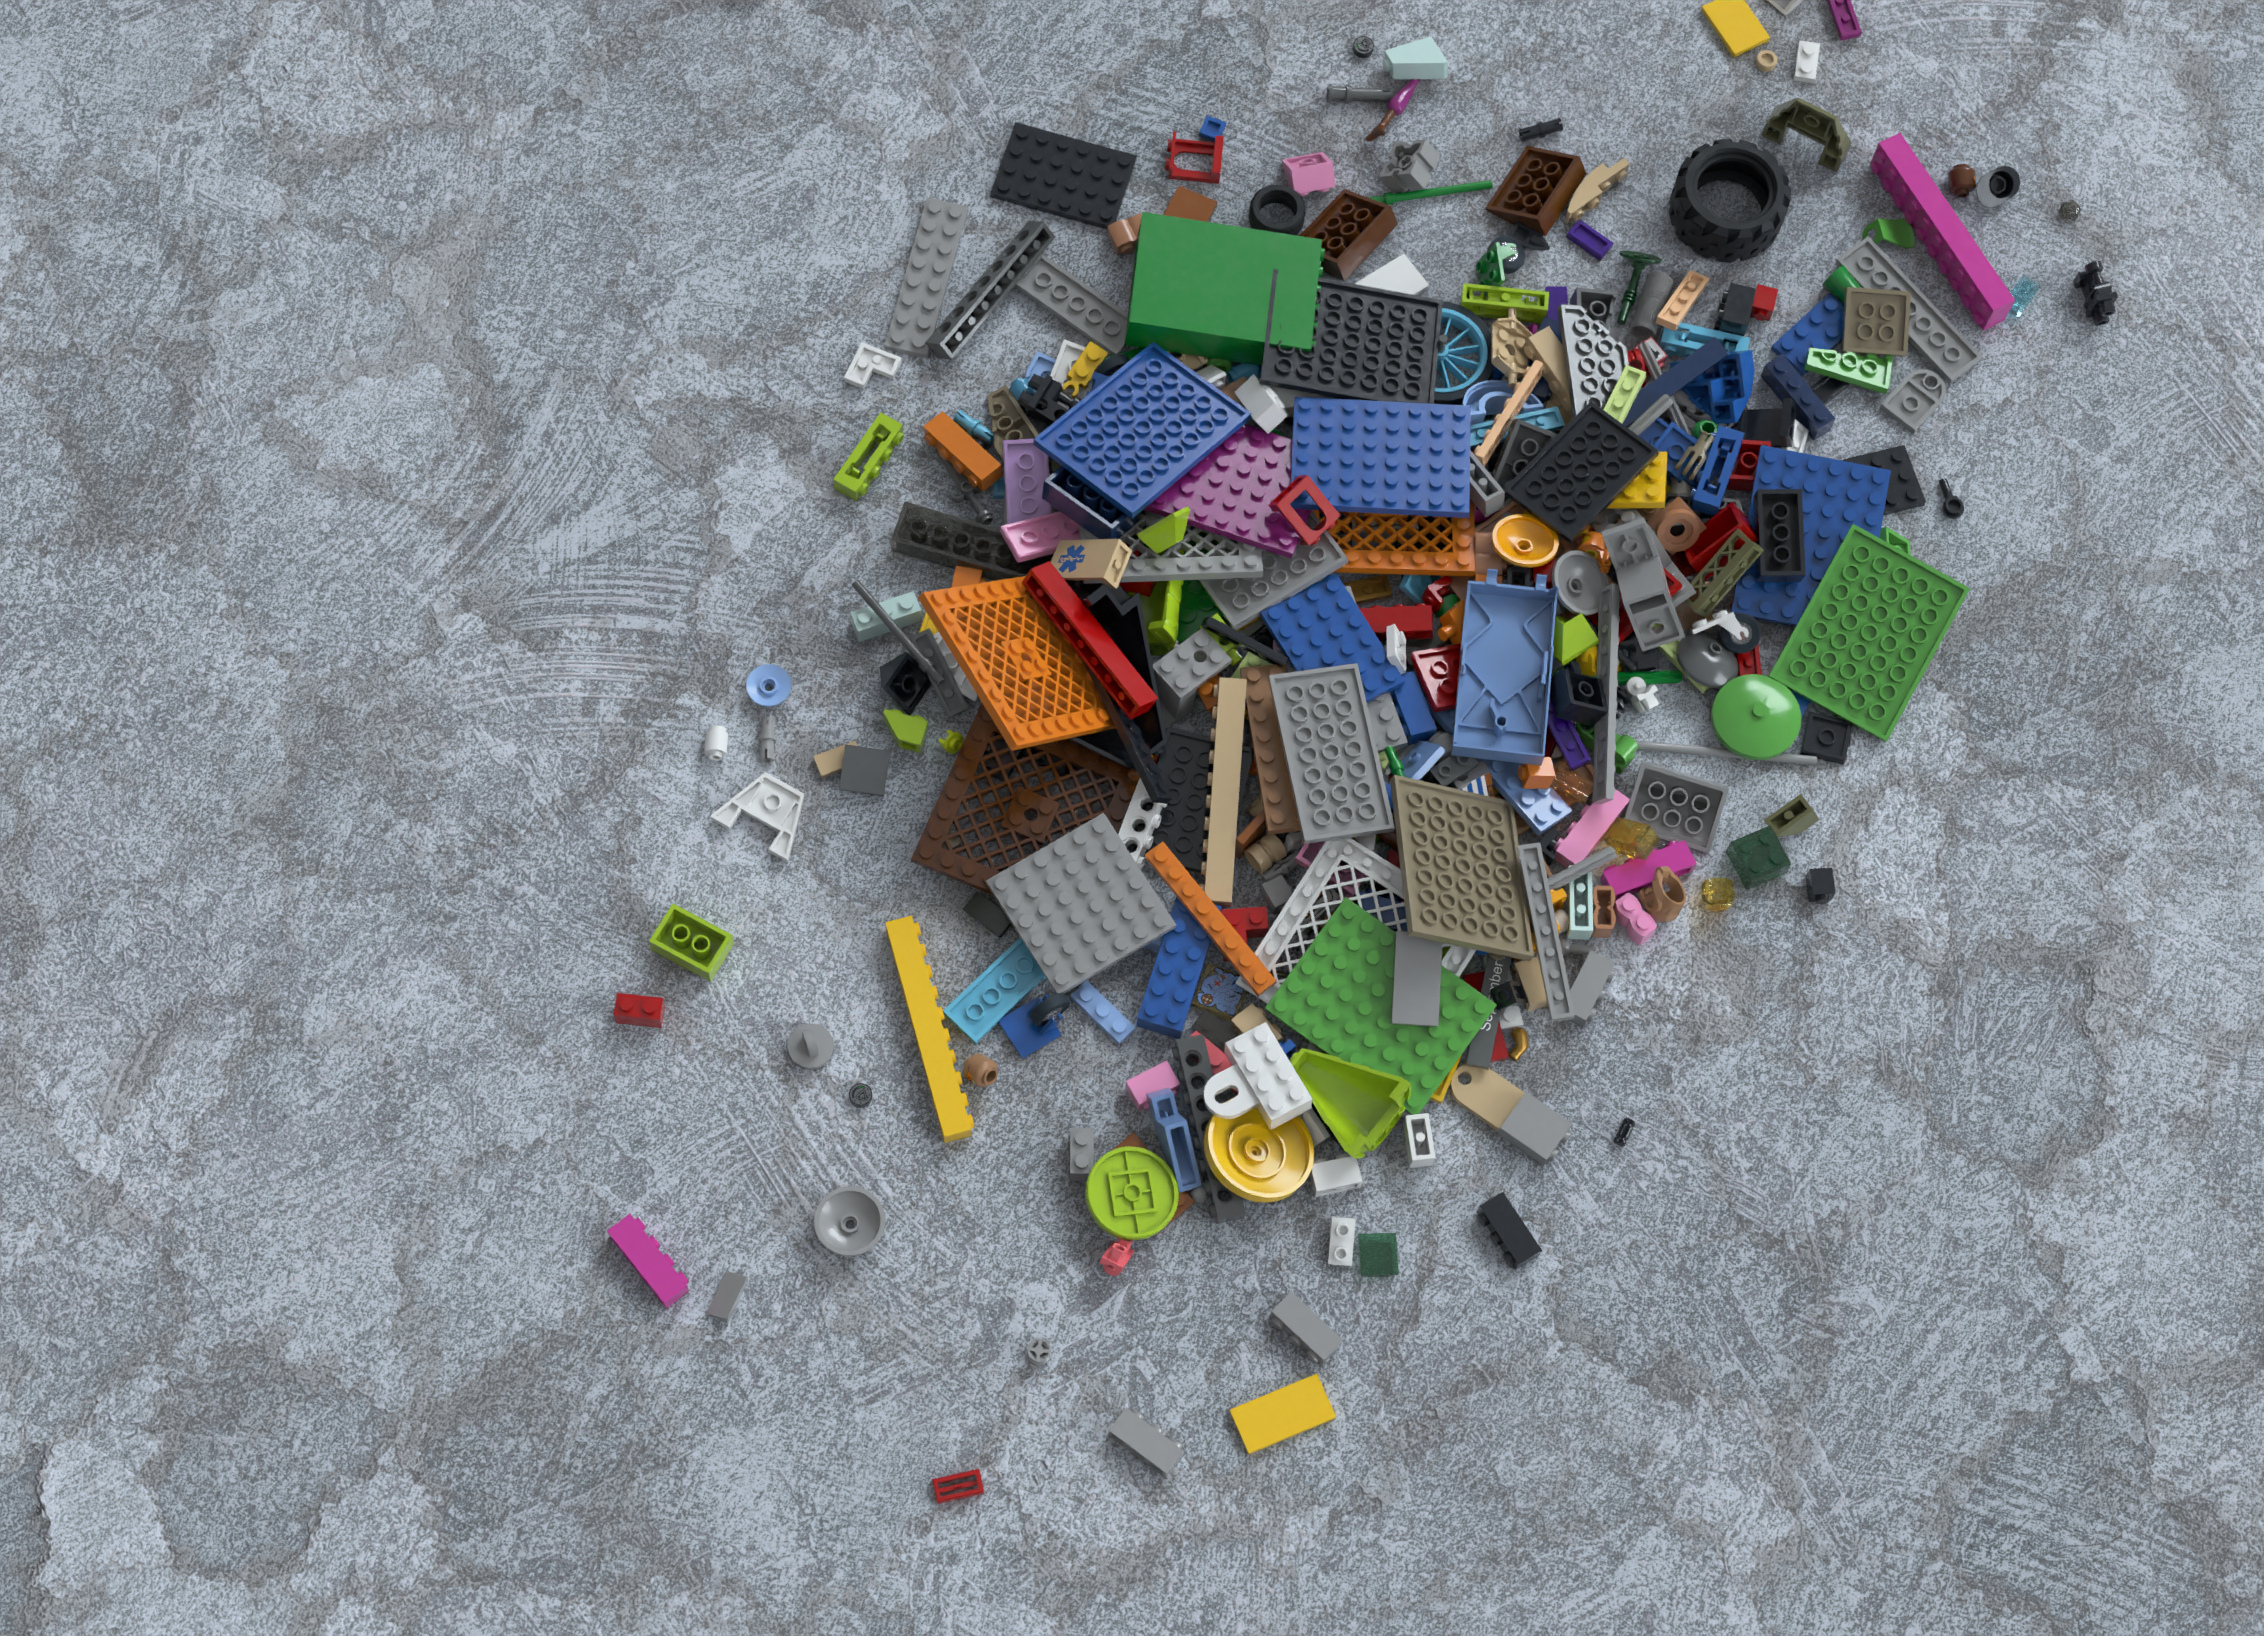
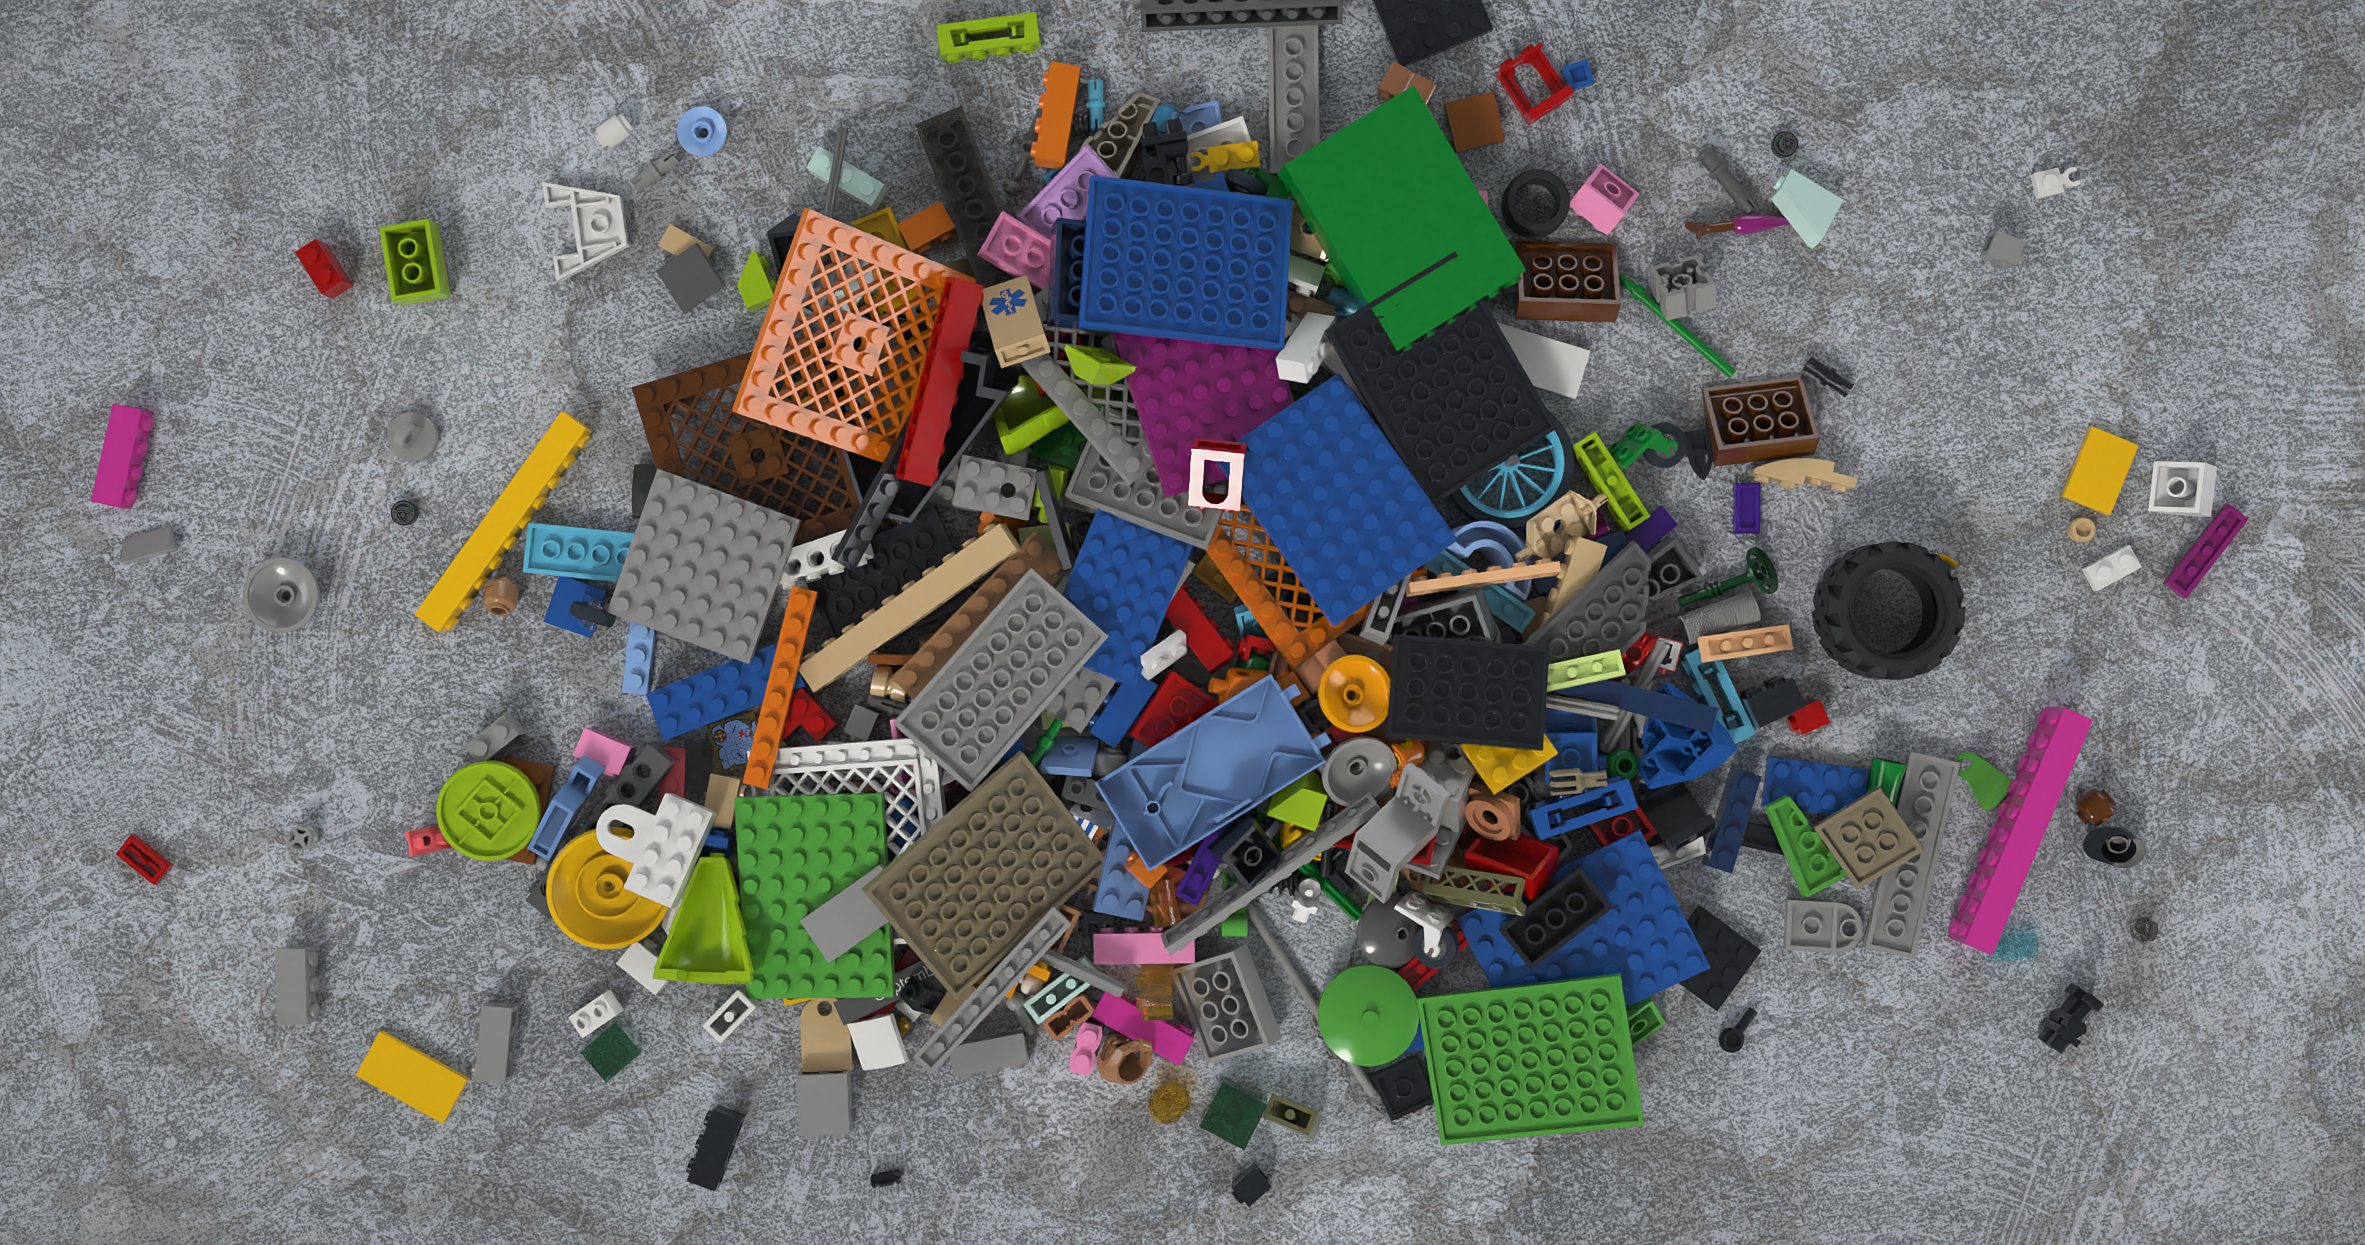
camera: 55 degrees right, 20 degrees up
olive wedge [1761,98,1852,173] -> none
none -> white slope [847,1014,909,1070]

